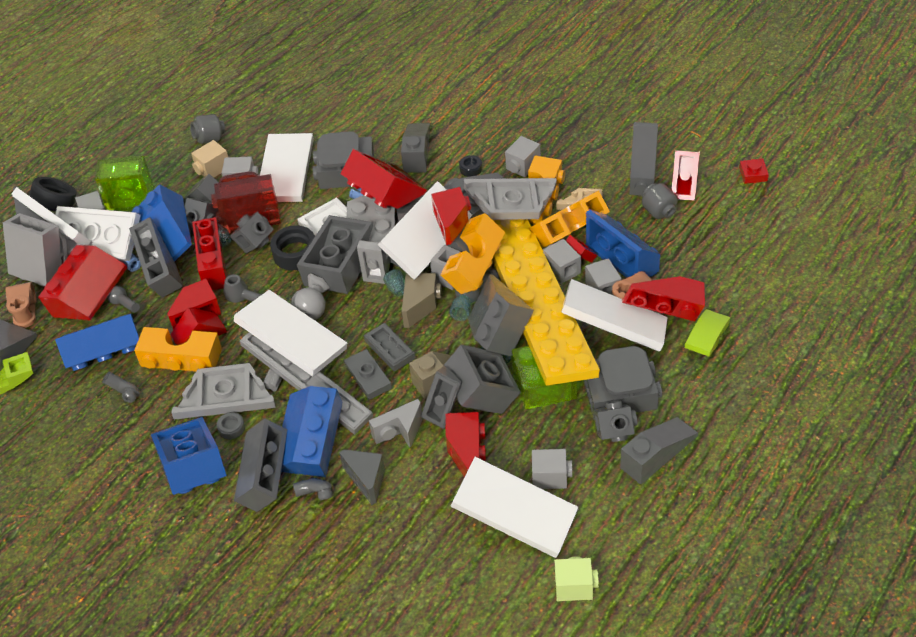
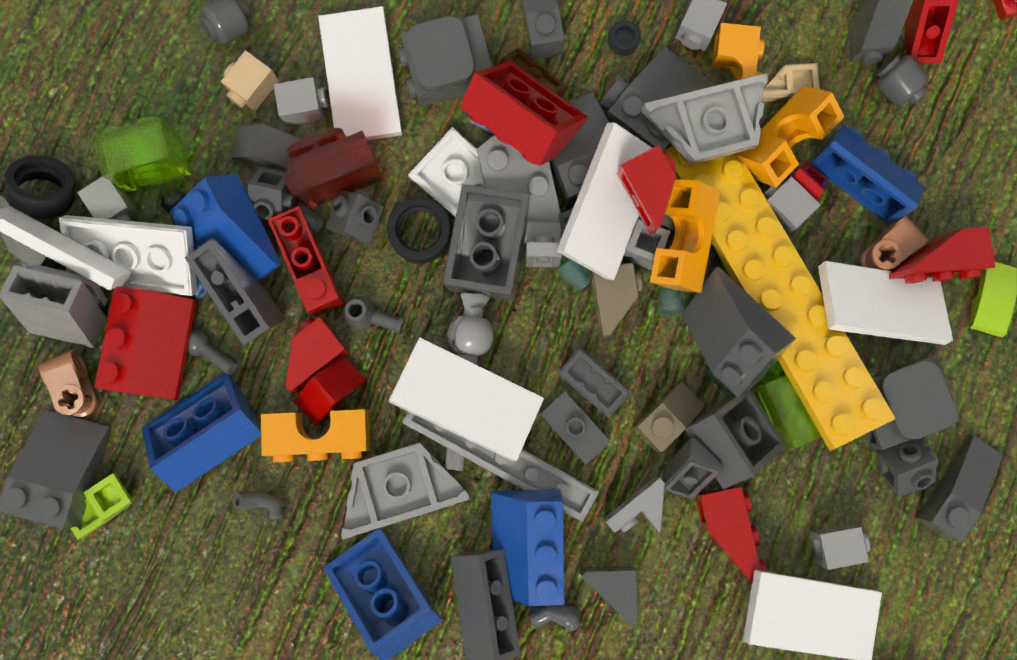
camera: 15 degrees left, 35 degrees up
dark grey tile [217,412,245,440] -> none
light grey brick [585,258,621,296] -> none

